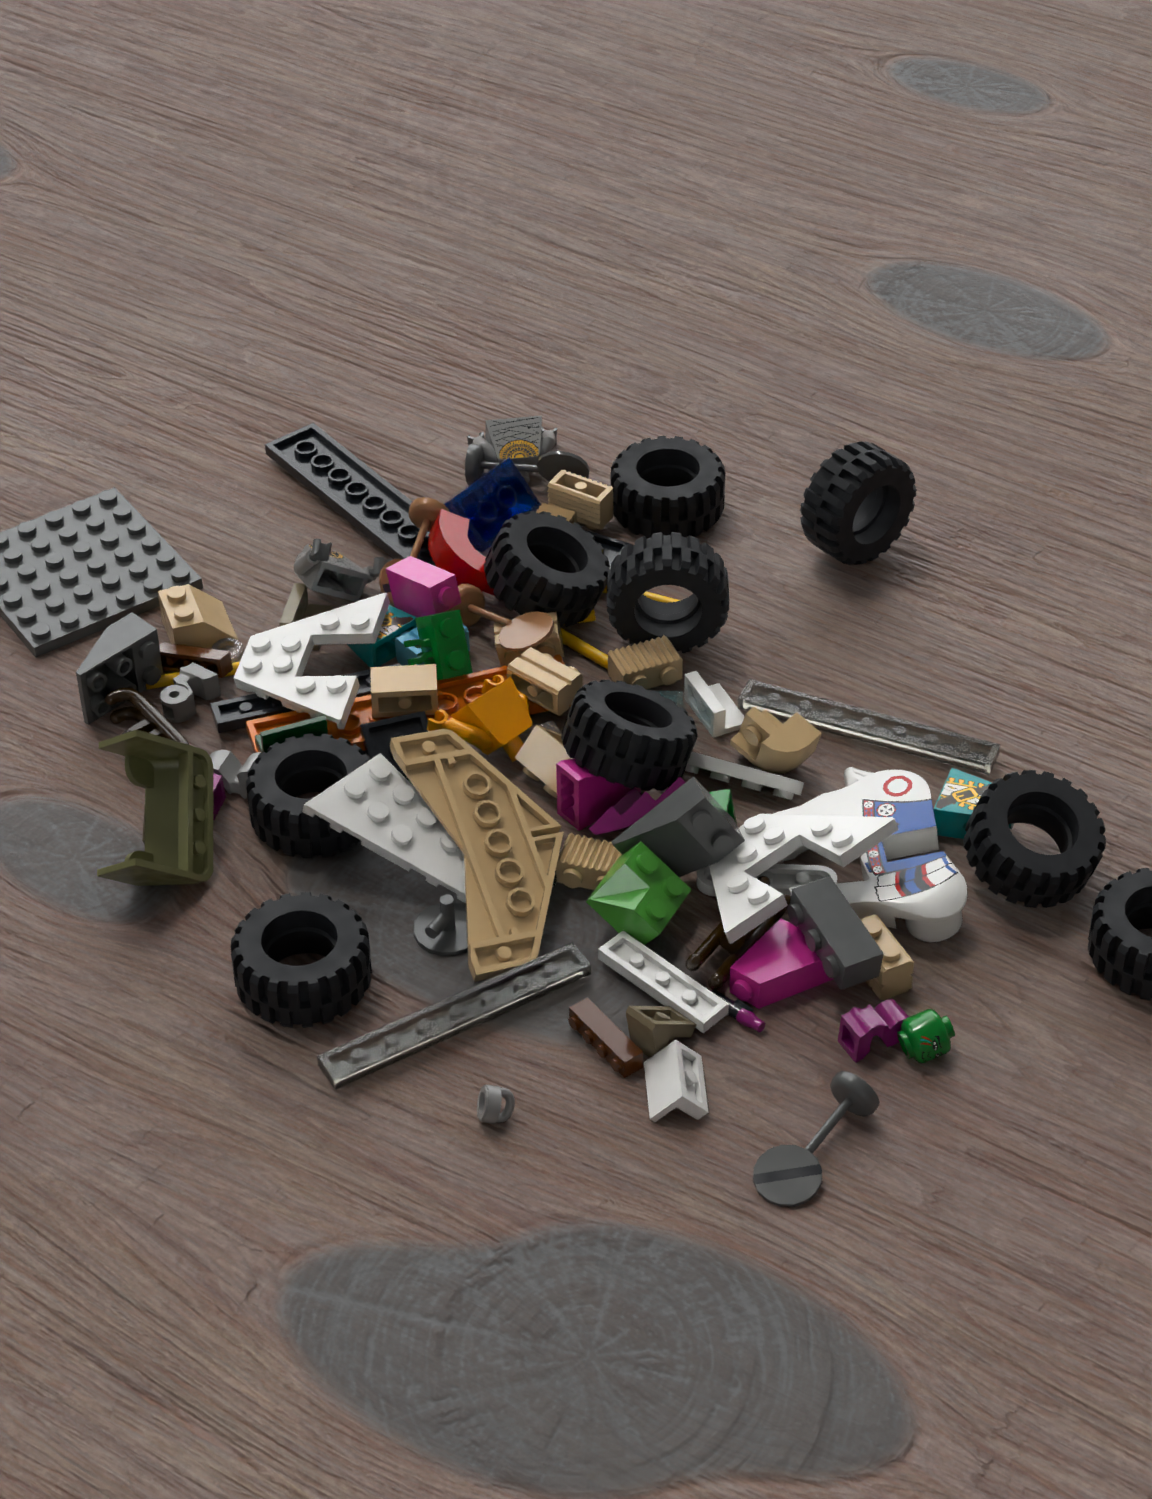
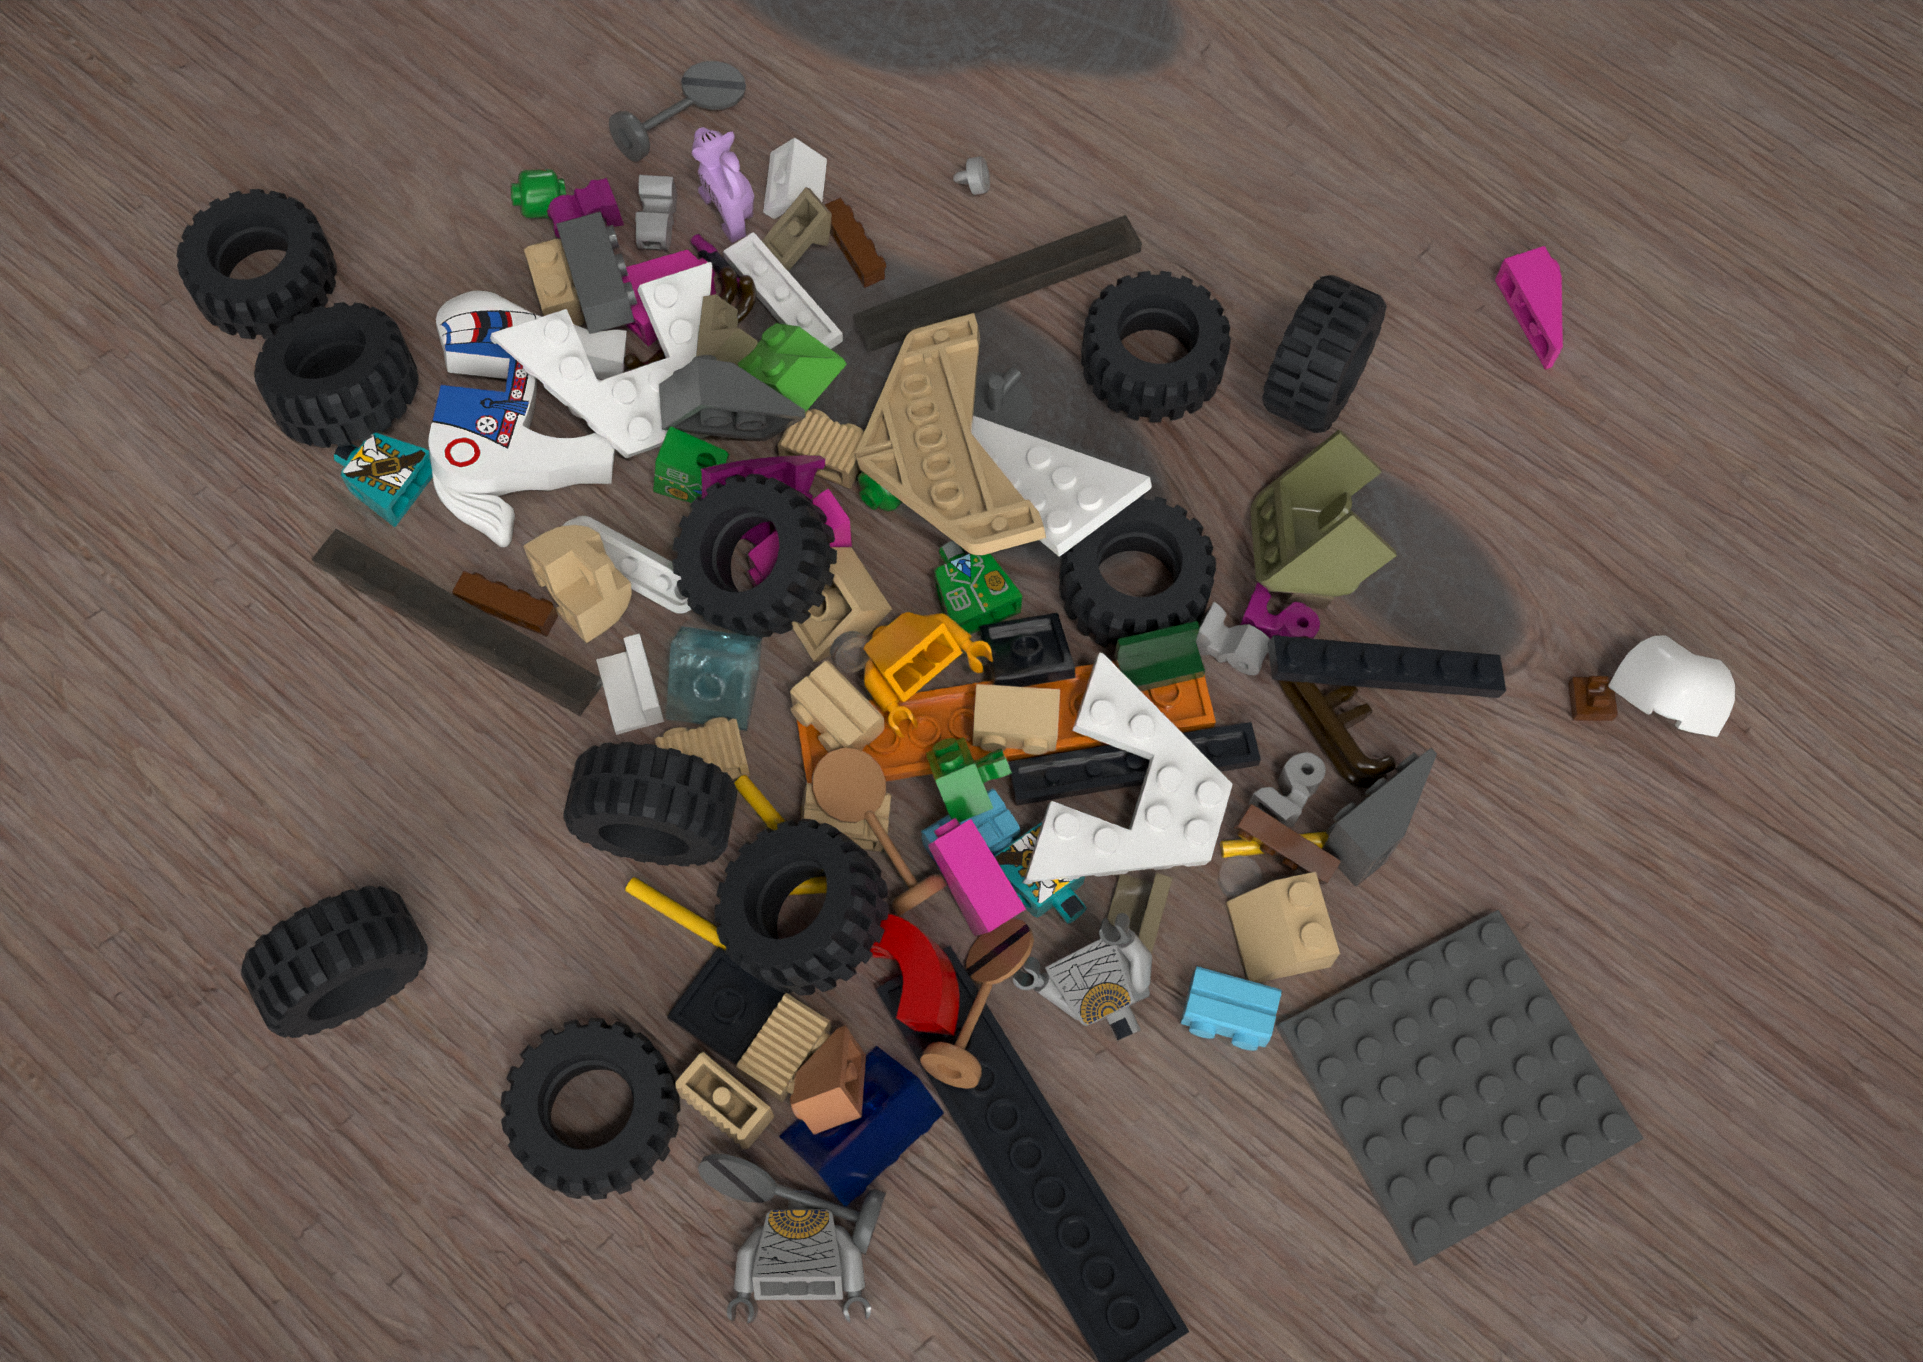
camera: 175 degrees left, 25 degrees up
none -> reddish brown piece [452,571,558,637]
none -> light grey leg [635,175,678,250]
none -> lavender animal [692,127,755,243]
none -> dark tan slope [696,294,758,366]
none -> nougat slope [790,1025,866,1134]
none -> medium azure brick [1181,966,1282,1051]
none -> black tyre [1262,275,1387,433]
none -> black plate [1268,635,1506,698]

